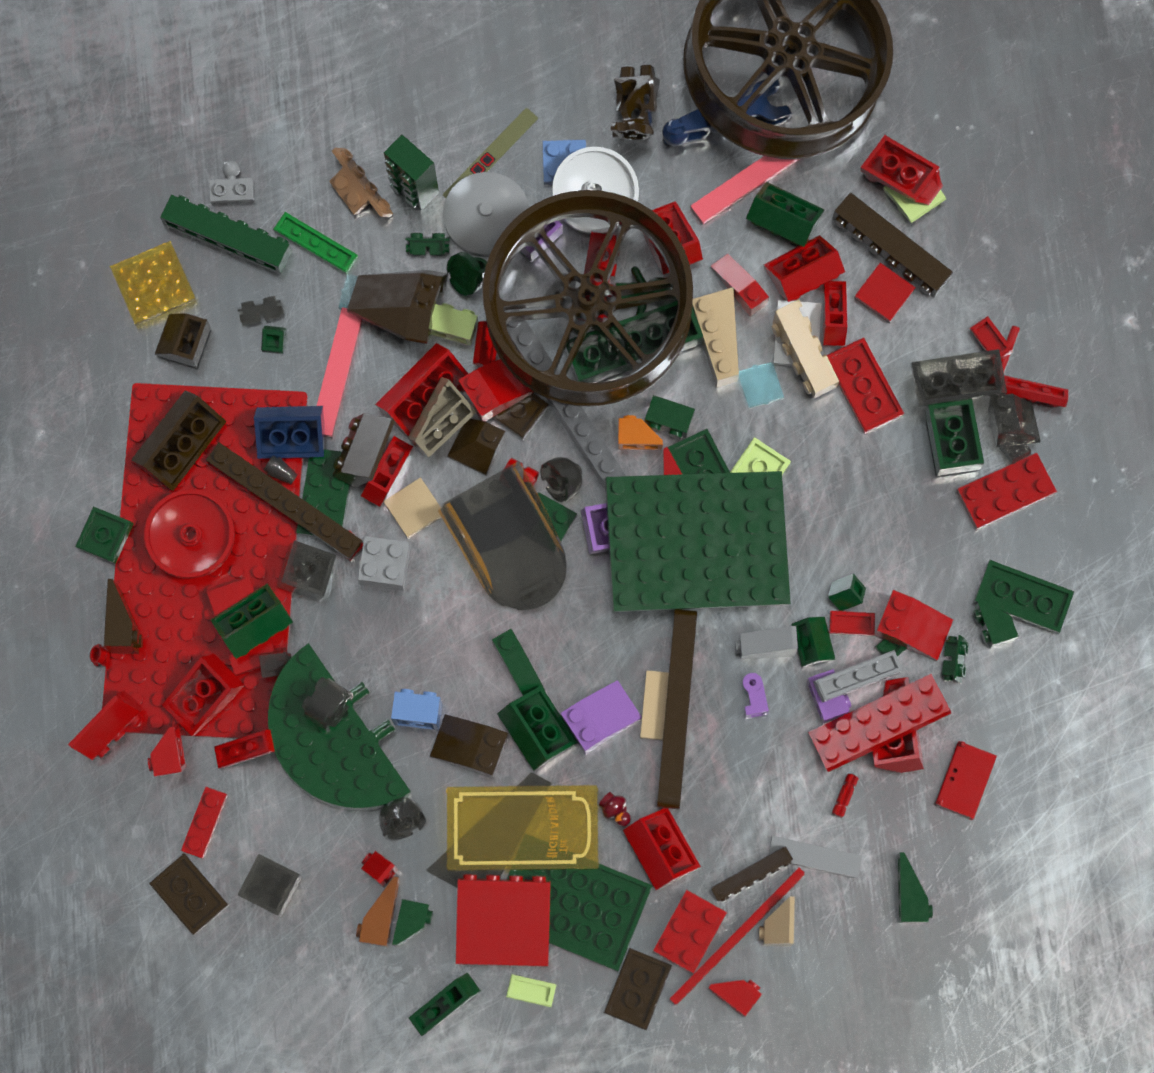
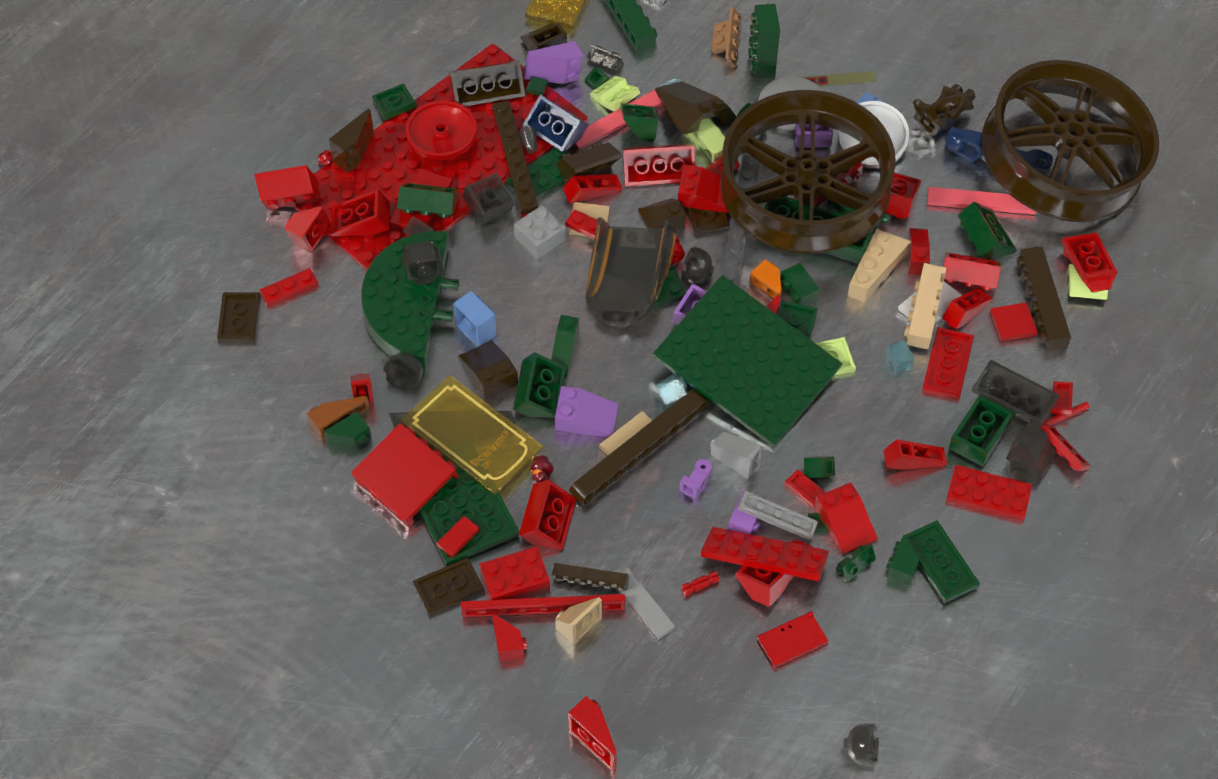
camera: 40 degrees right, 20 degrees down
red tile [214,729,275,769] -> none
clear smoke brick [238,854,302,918] -> none
green tile [273,212,358,275] -> none
dark green hinge [405,233,450,255] -> none
dark tan wedge [408,377,477,457] -> none
dark green slope [409,972,481,1036] -> none
yellowish green tile [506,974,556,1007] -> none
clear light blue piece [739,362,784,408] -> none
dark green panel [791,617,835,667] -> none
dark green slope [897,852,933,924] -> none
none -> red tile [437,516,479,558]
none -> medium lavender slope [523,41,584,84]
none -> dark green tile [526,76,548,96]
none -> red plate [565,209,606,241]
none -> red slope [568,696,617,772]
none -> yellowish green slope [590,76,640,111]
none -> dark green slope [620,103,659,141]
none -> clear light blue brick [655,373,687,405]
none -> clear smoke cylinder [844,723,879,766]
none -> red slope [883,439,947,470]
none -> clear light blue brick [885,341,914,374]

